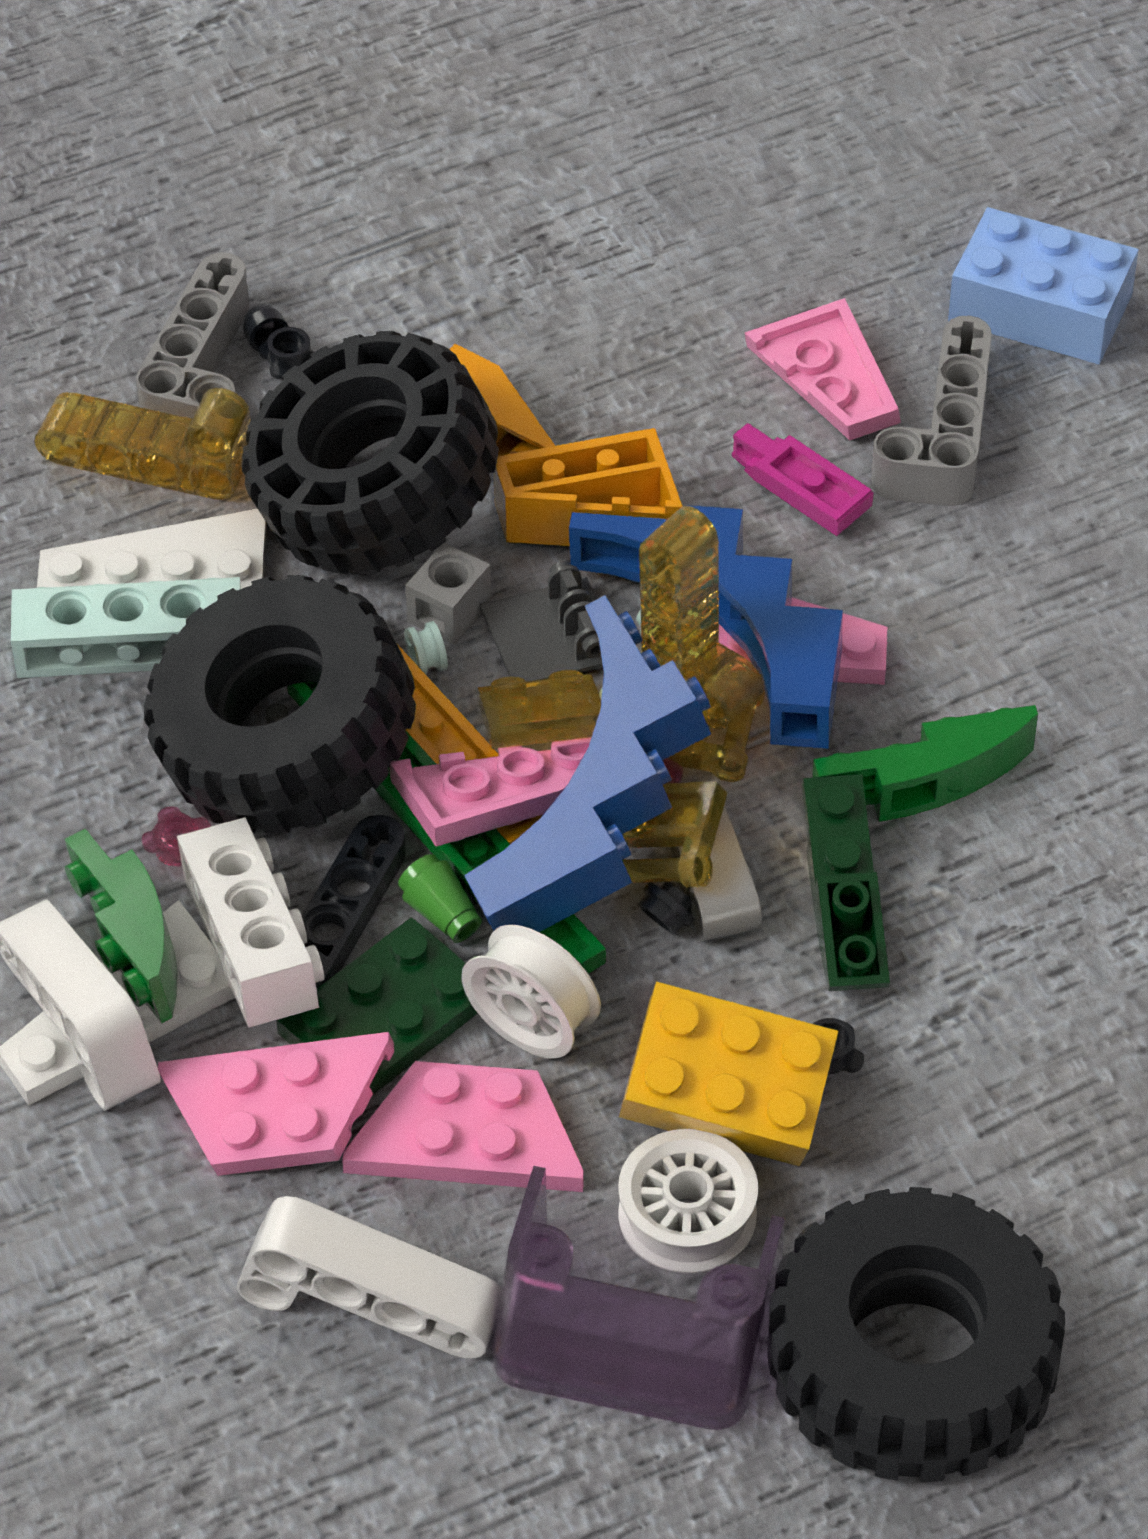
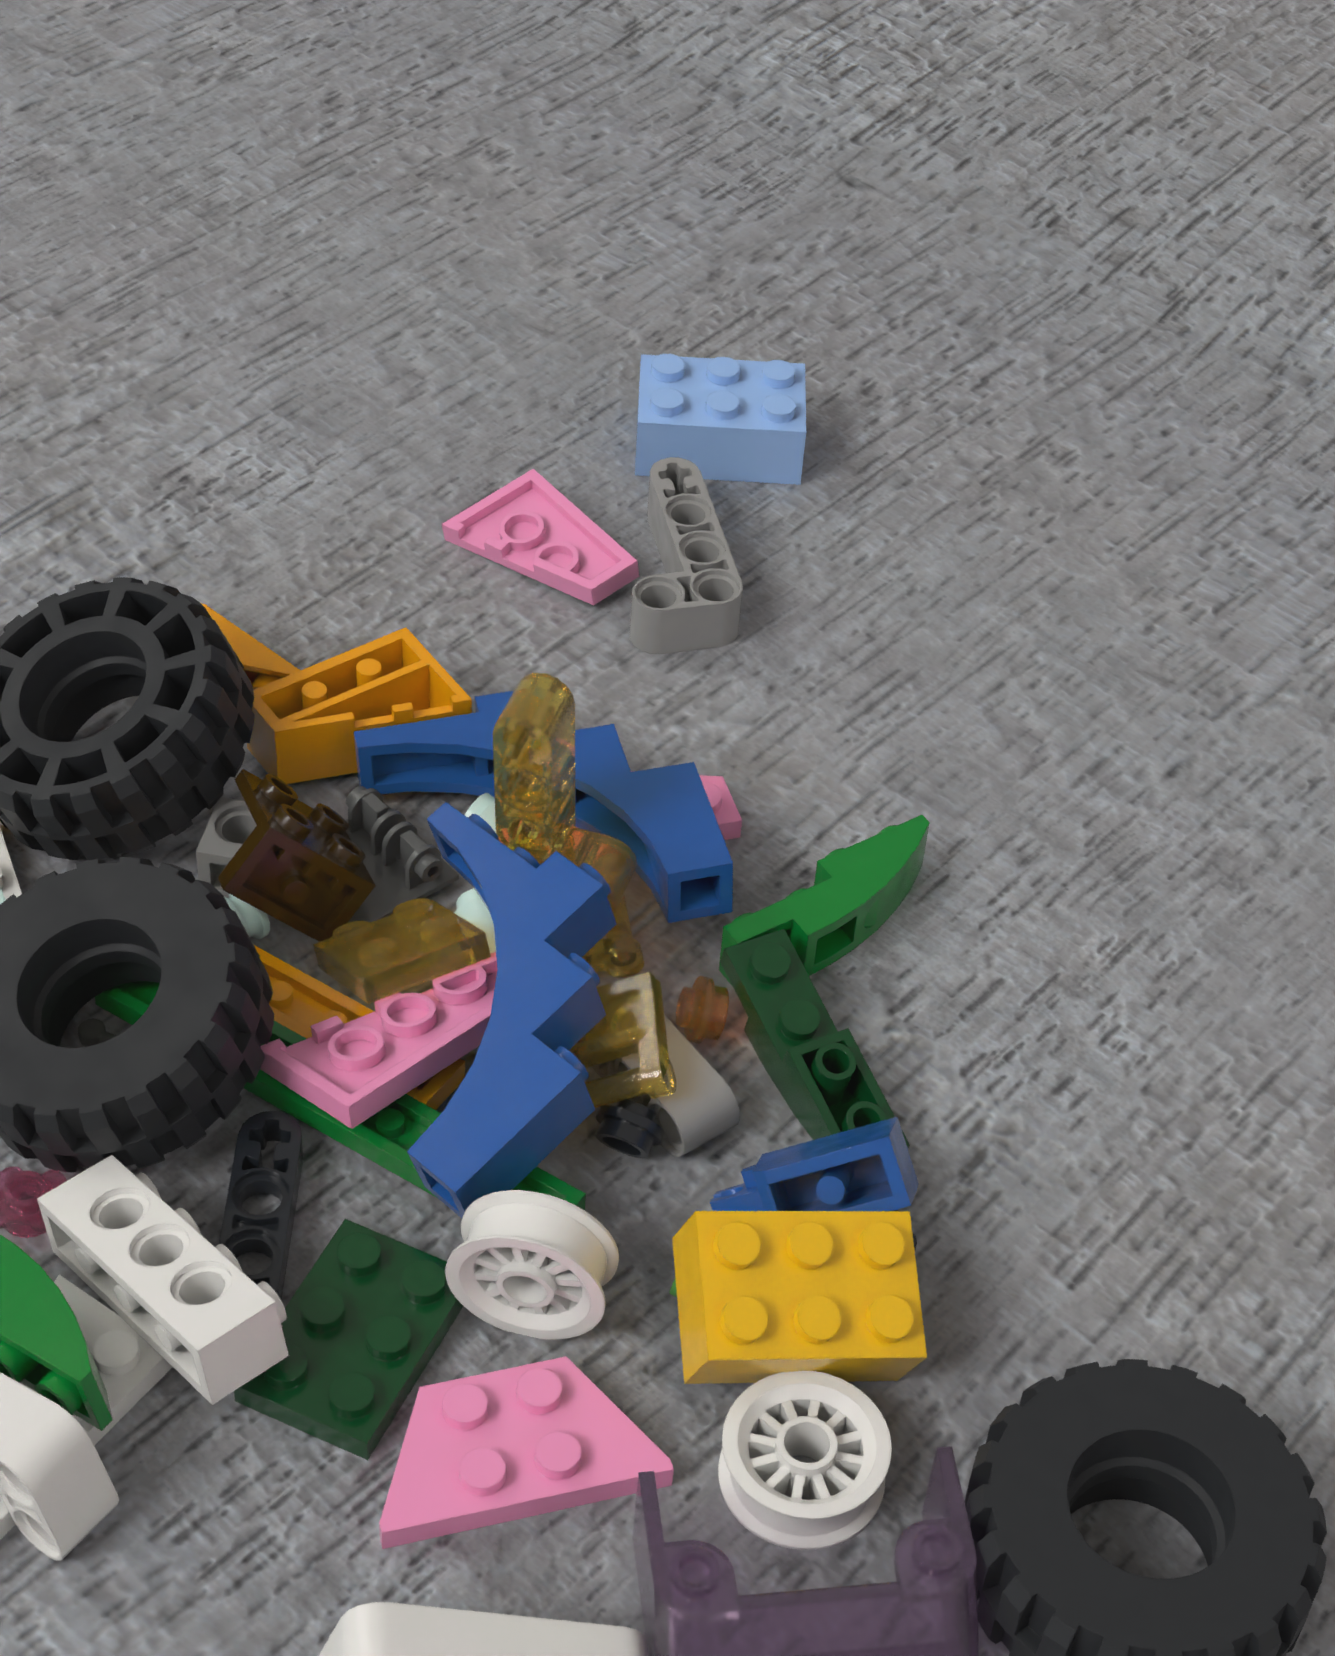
camera: 25 degrees left, 5 degrees down
bright pink wing [158,1032,394,1176] -> none
bright green cone [398,854,482,943] -> none
dark pink hinge [732,423,874,536] -> none
none -> dark brown bracket [217,769,376,947]
none -> clear orange plate [676,976,729,1044]
none -> blue hinge [710,1117,919,1211]

